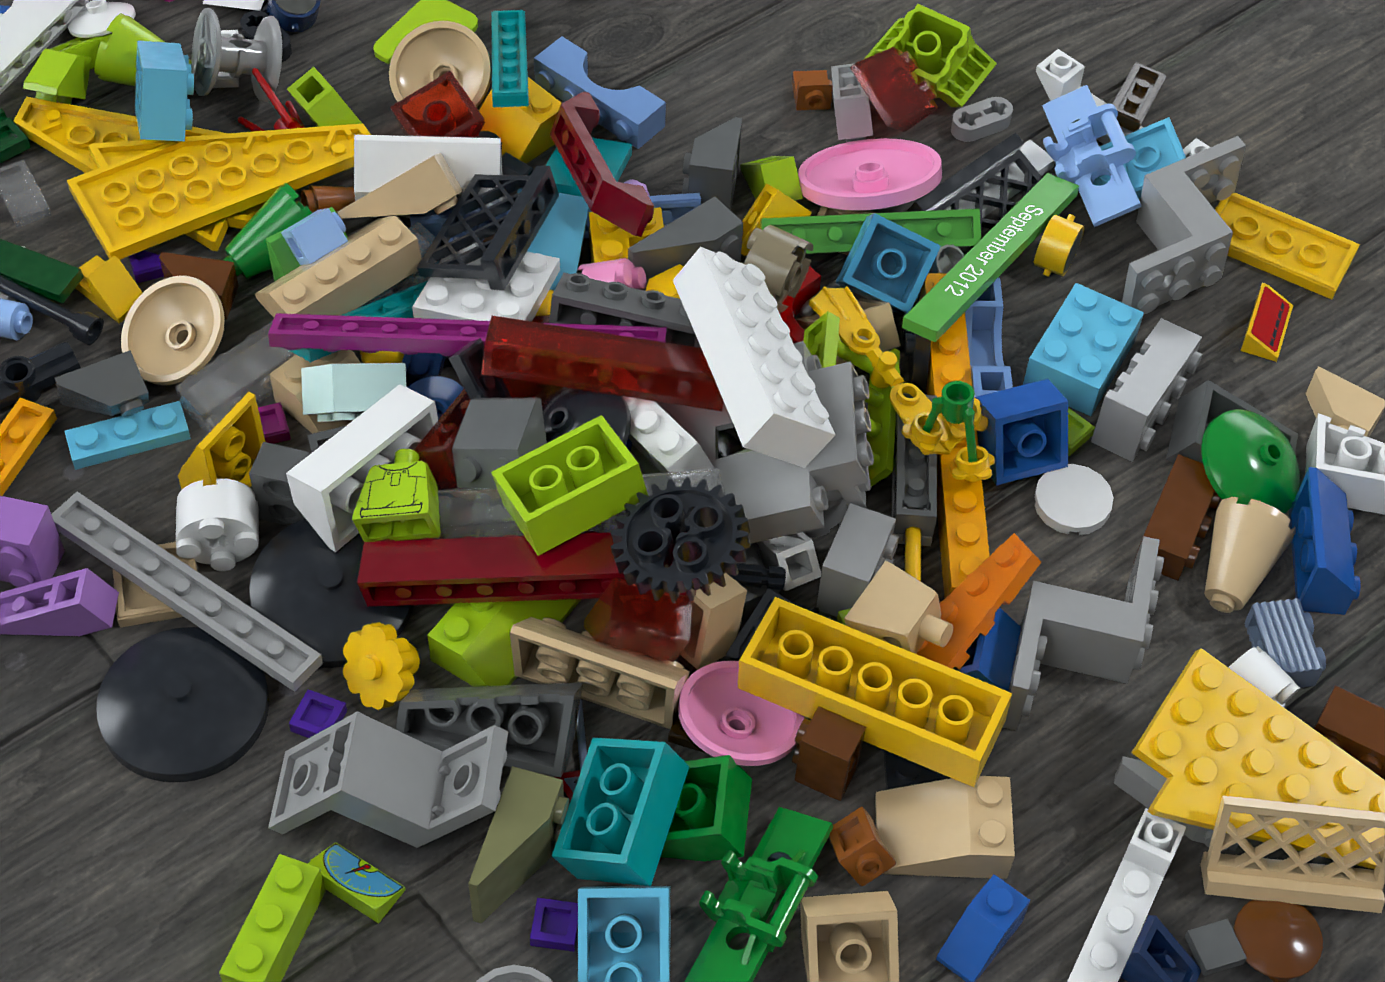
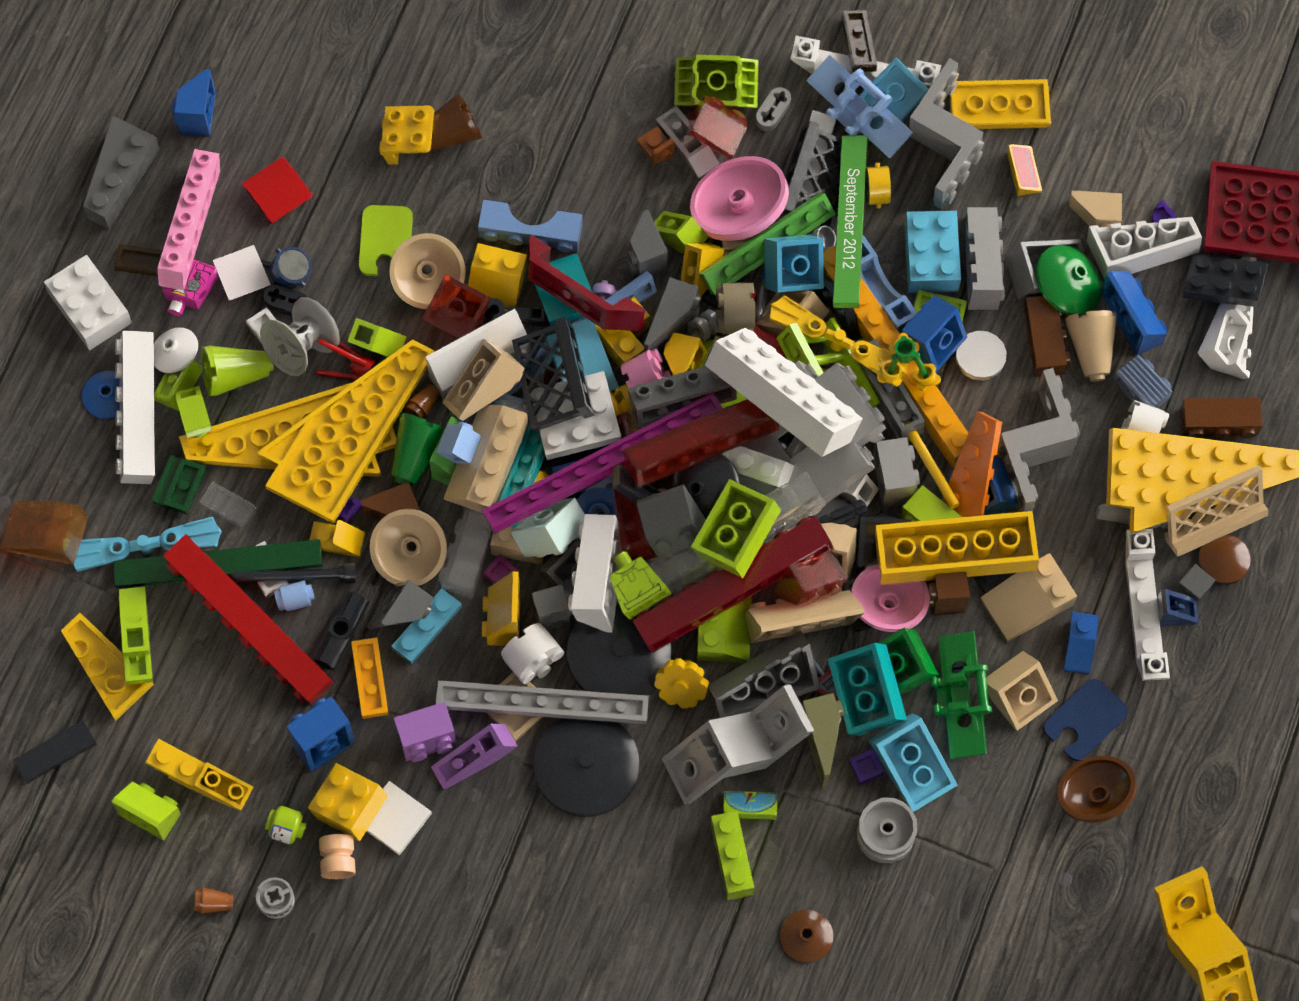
camera: 30 degrees left, 15 degrees up
medium azure brick [135,41,194,142] -> none
dark purple tile [289,689,347,738] -> none
teal tile [491,10,529,107] -> none
black gear [611,477,751,603] -> none
dark orange bracket [829,806,896,886] -> none
tan torso [844,561,953,654] -> none

